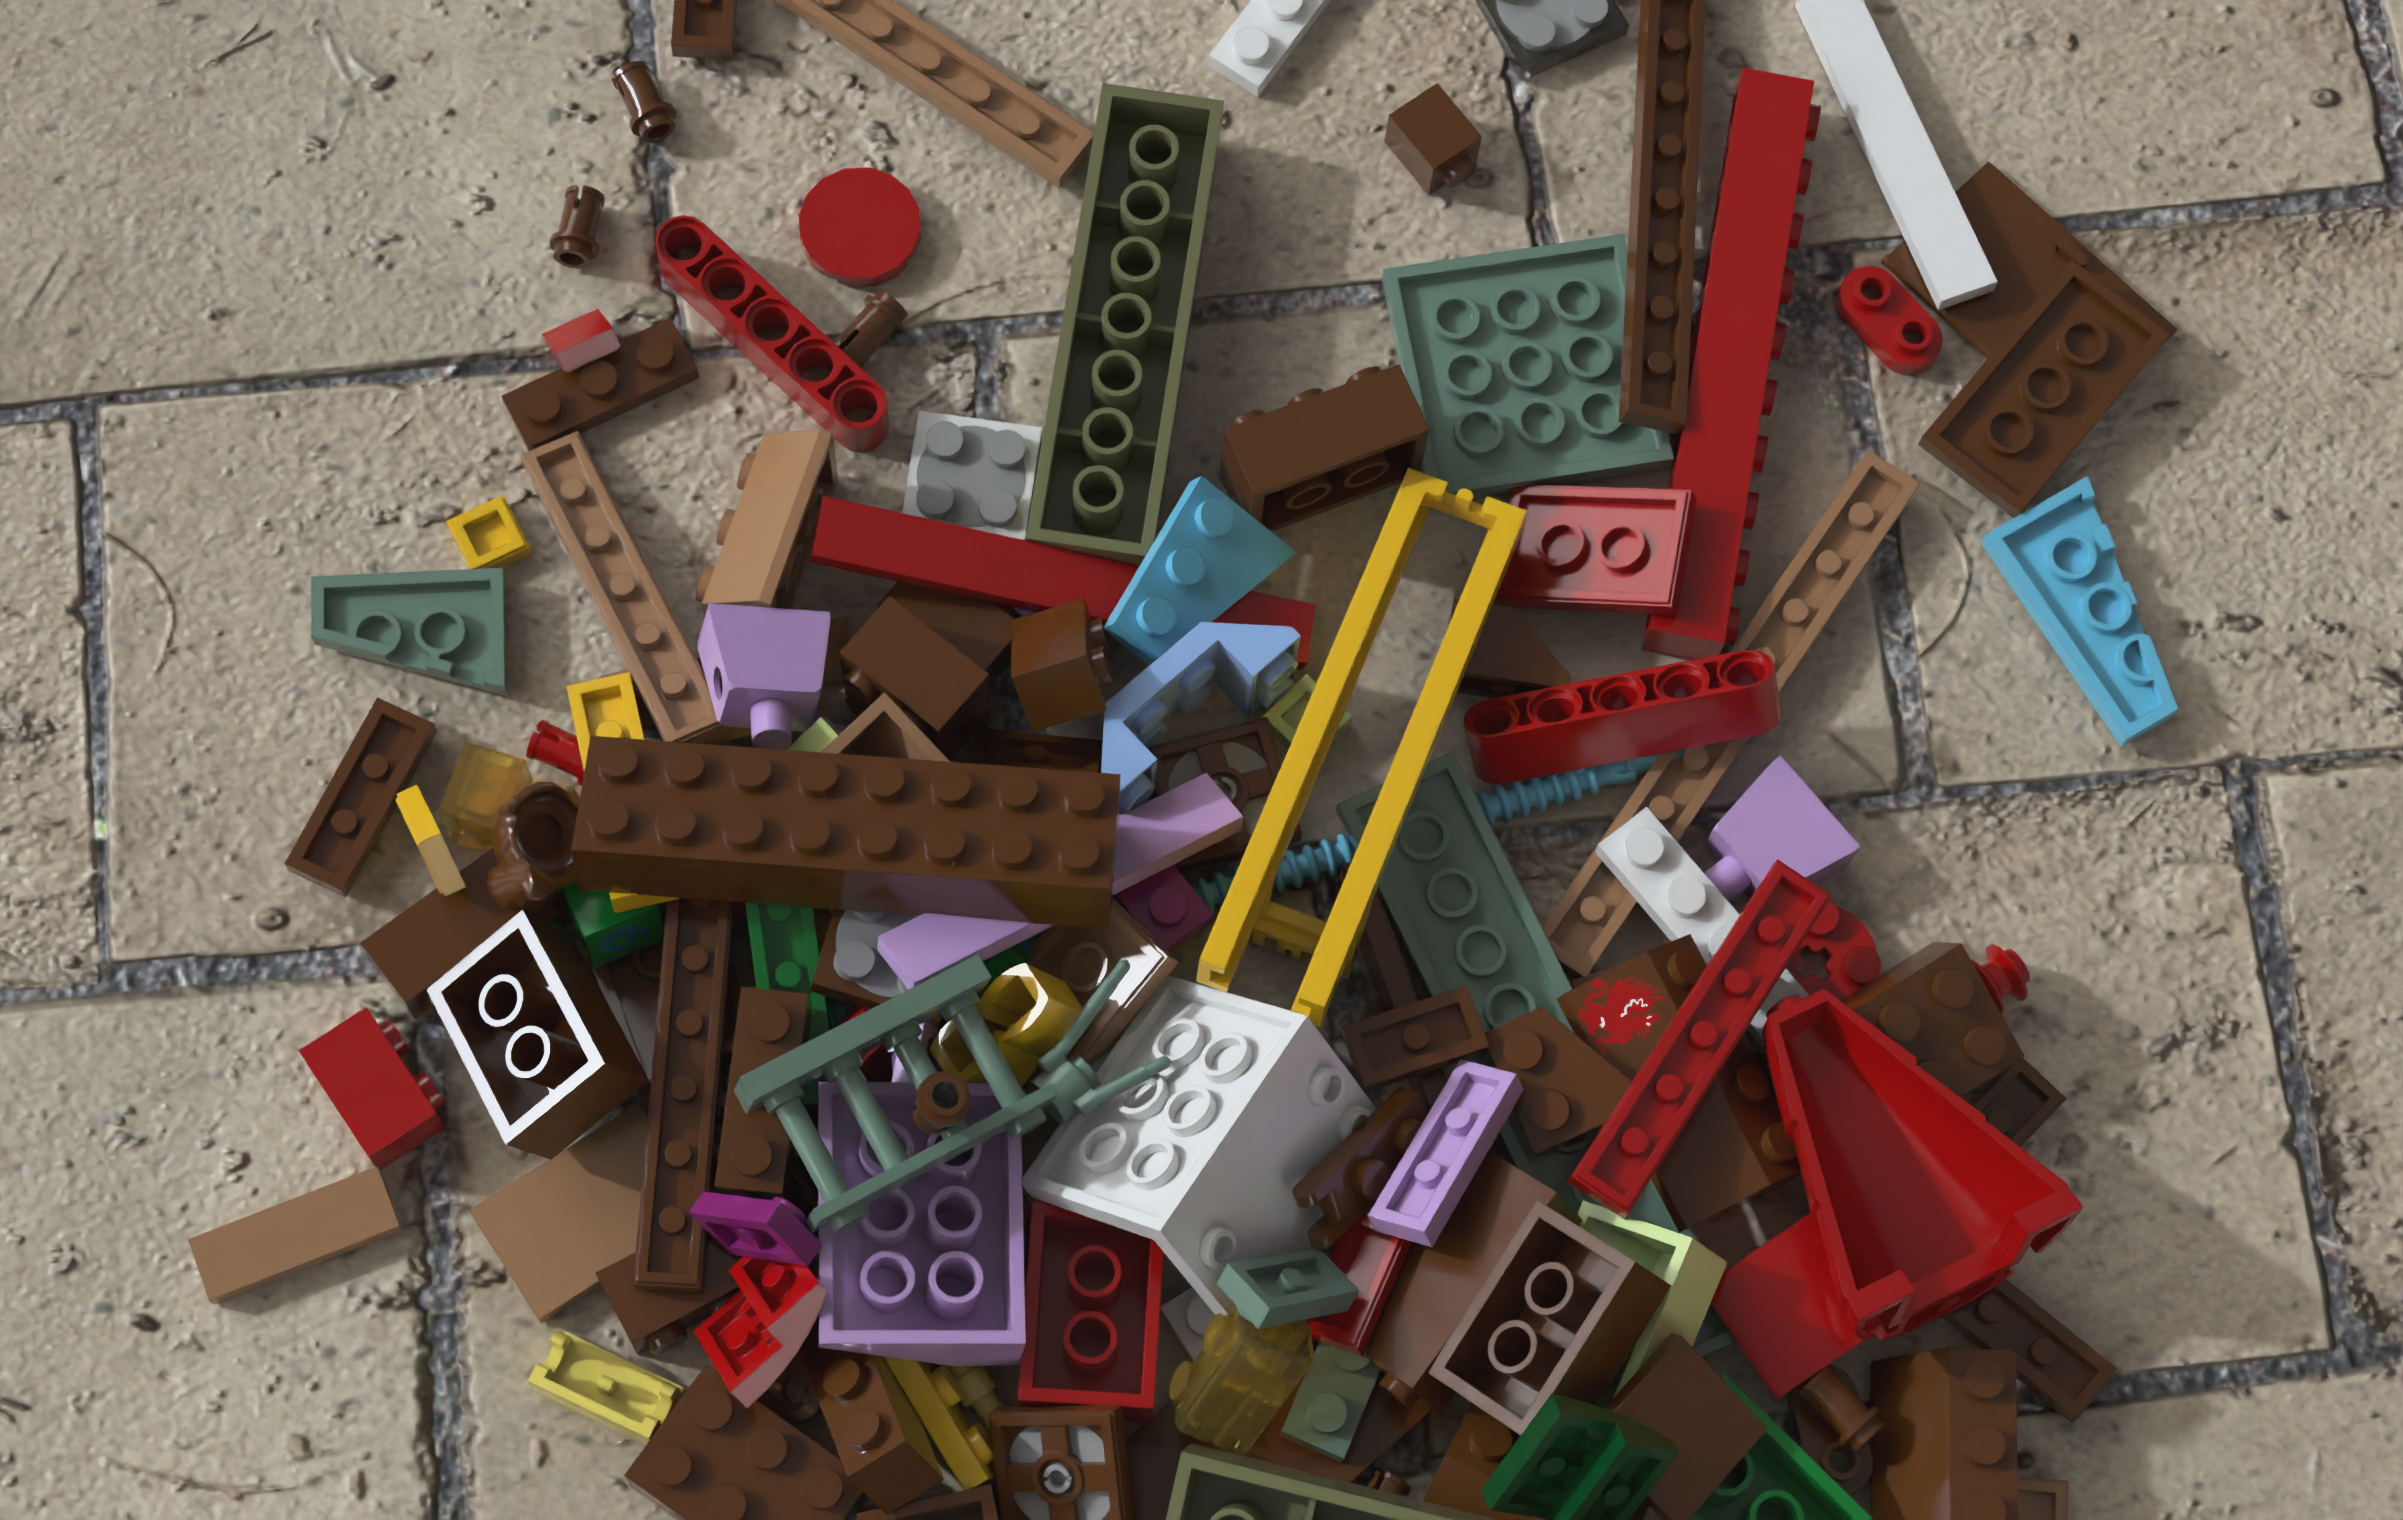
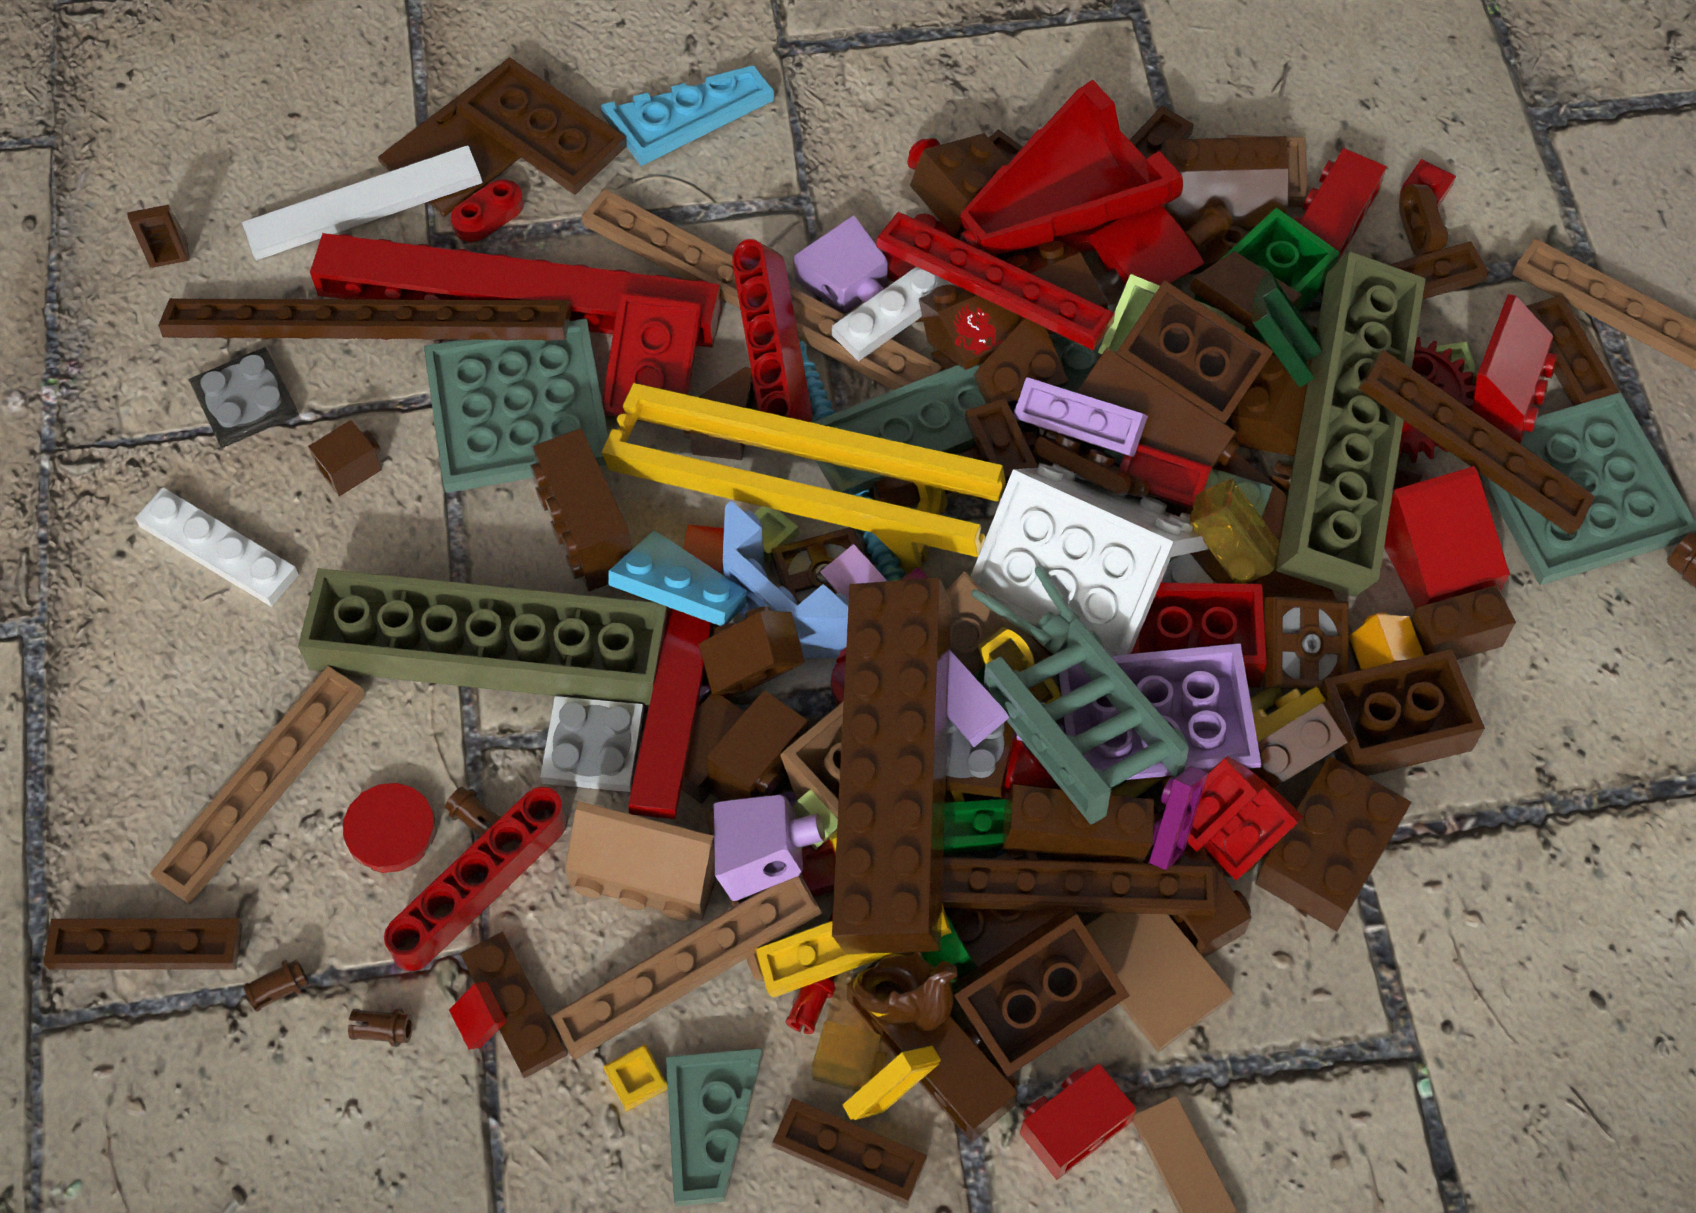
camera: 85 degrees left, 10 degrees down
light yellow hinge [528,1331,685,1445] -> none
reddish brown pin [912,1072,971,1134] -> none
reddish brown plate [969,727,1102,773] -> none
sand green plate [1216,1247,1360,1329] -> none

